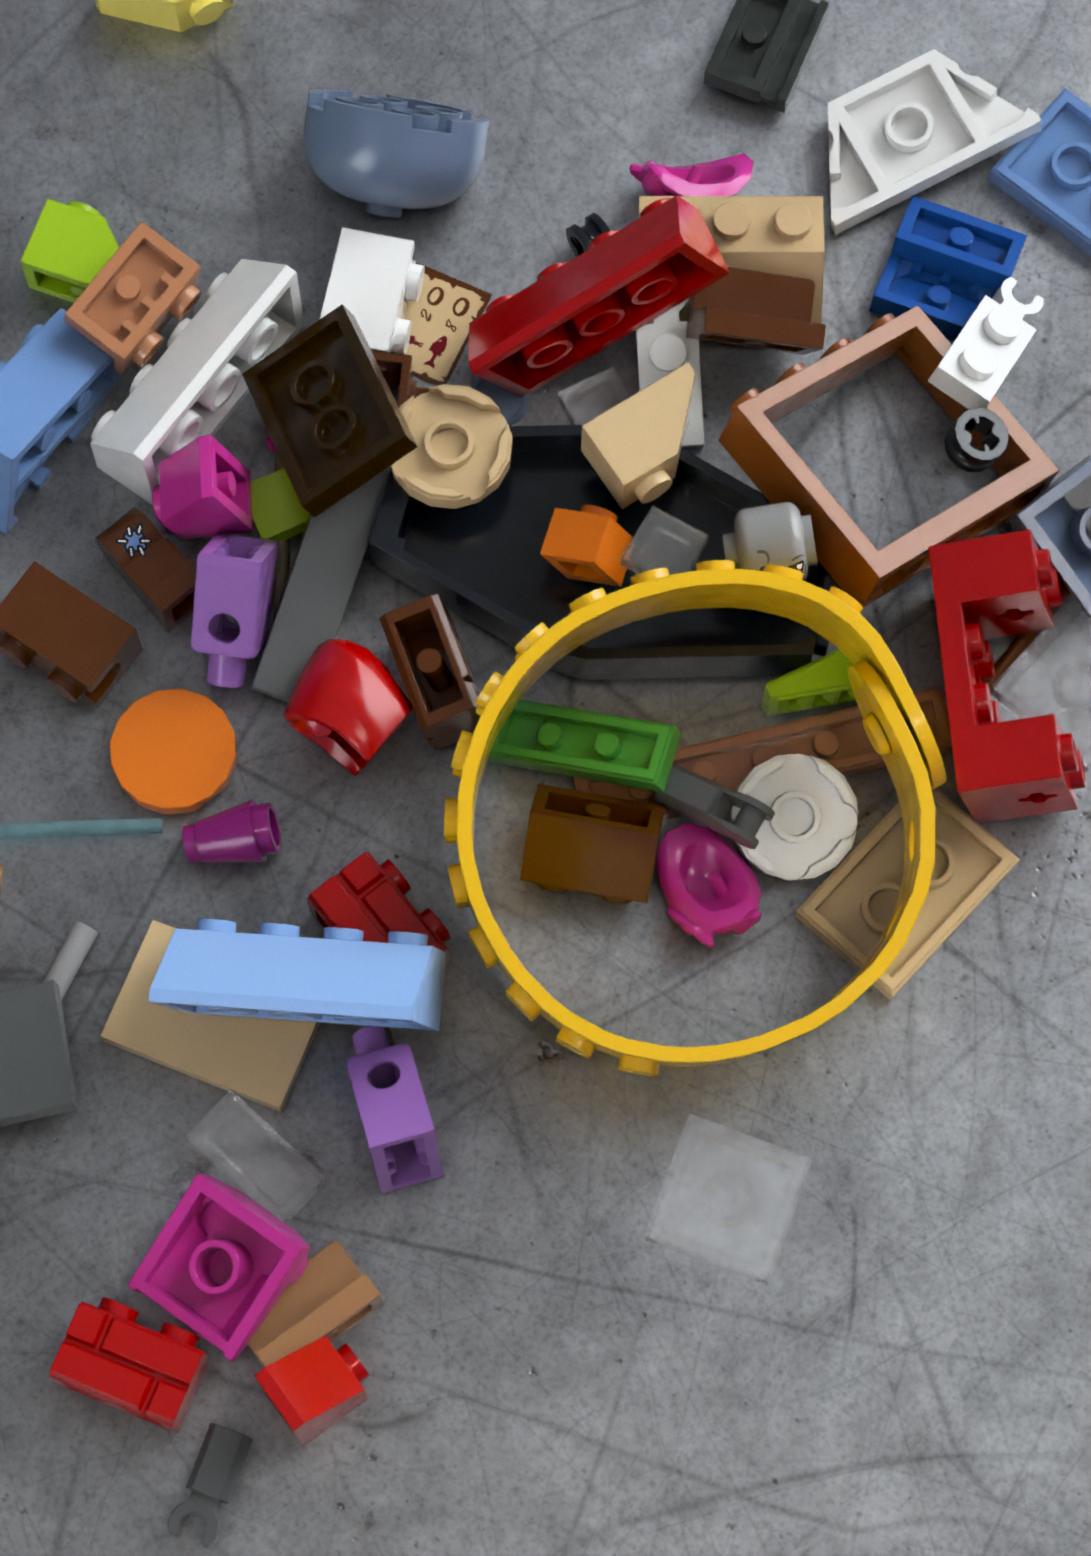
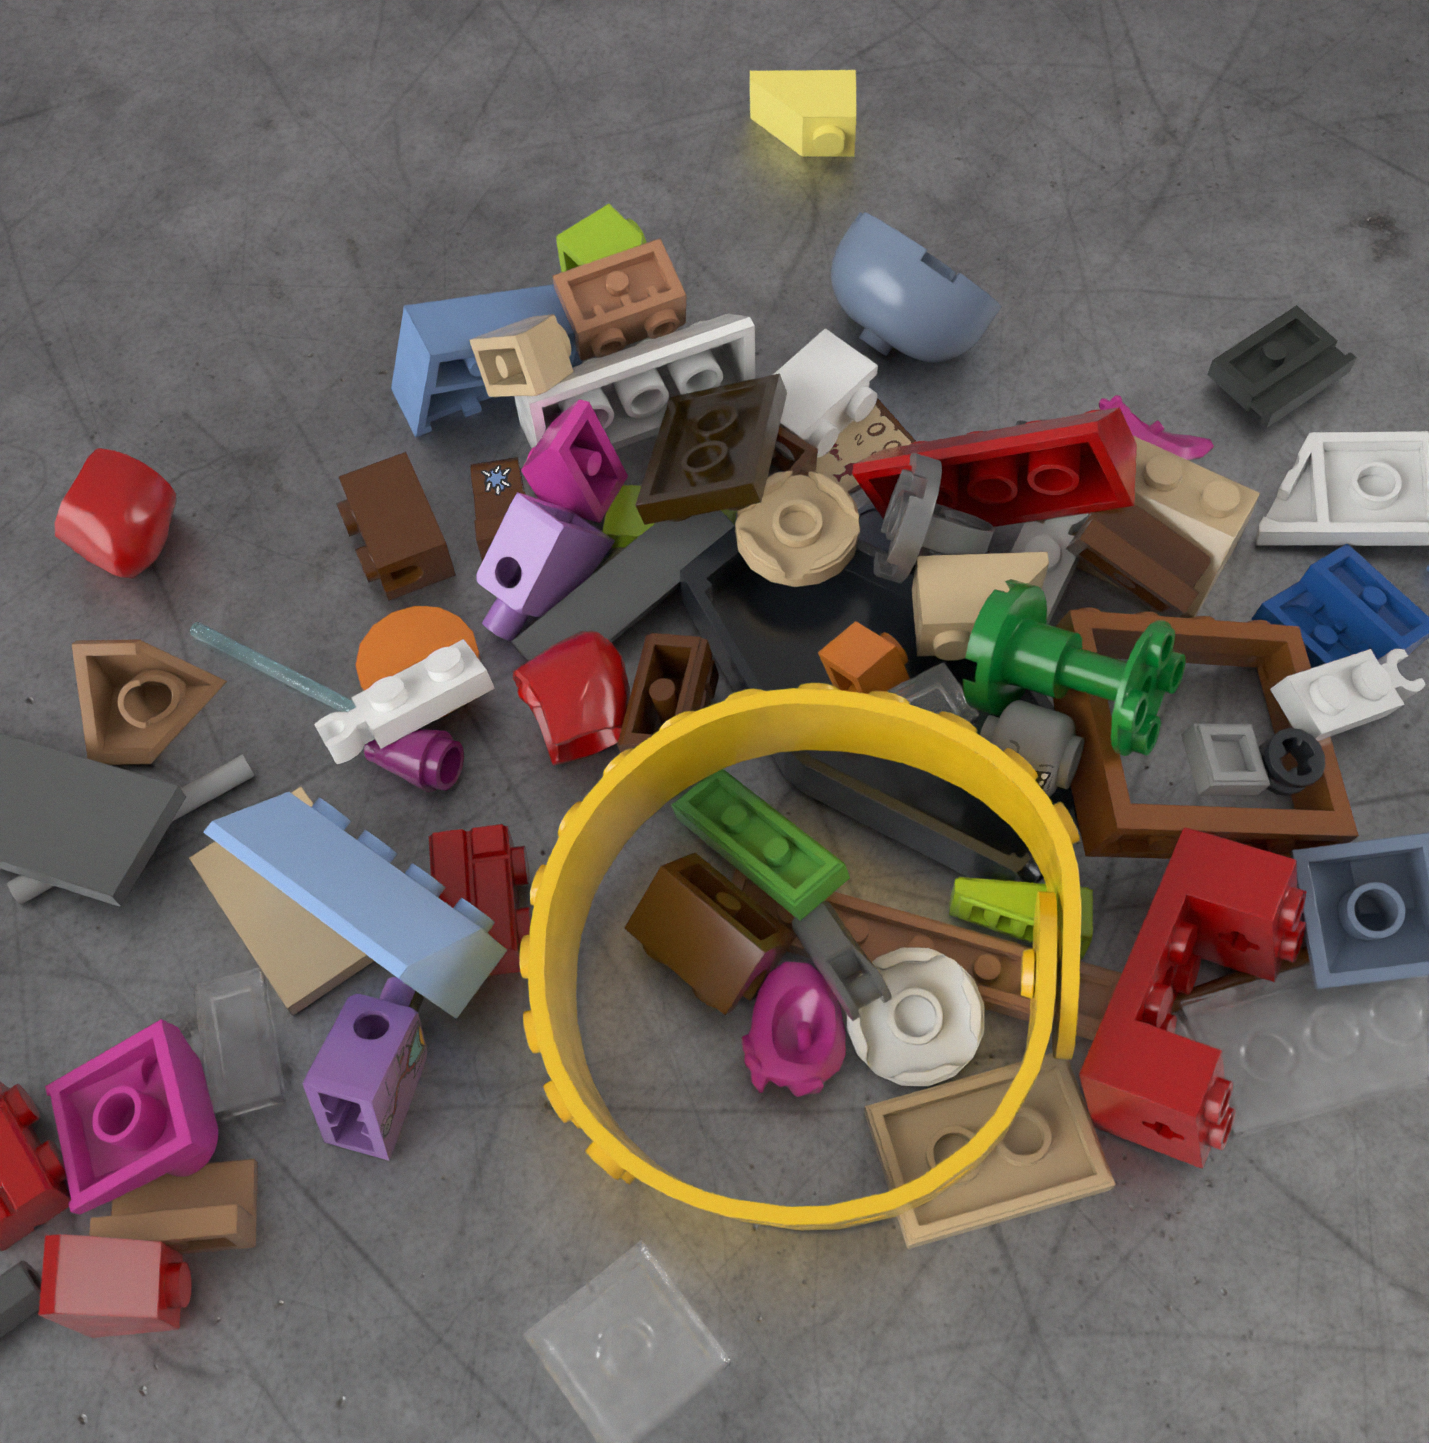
camera: 35 degrees right, 10 degrees down
none -> white plate [314,639,495,764]
none -> tan slope [469,314,574,397]
none -> flat silver tile [874,453,995,583]
none -> green piece [963,579,1186,756]
none -> light grey tile [1181,724,1270,796]

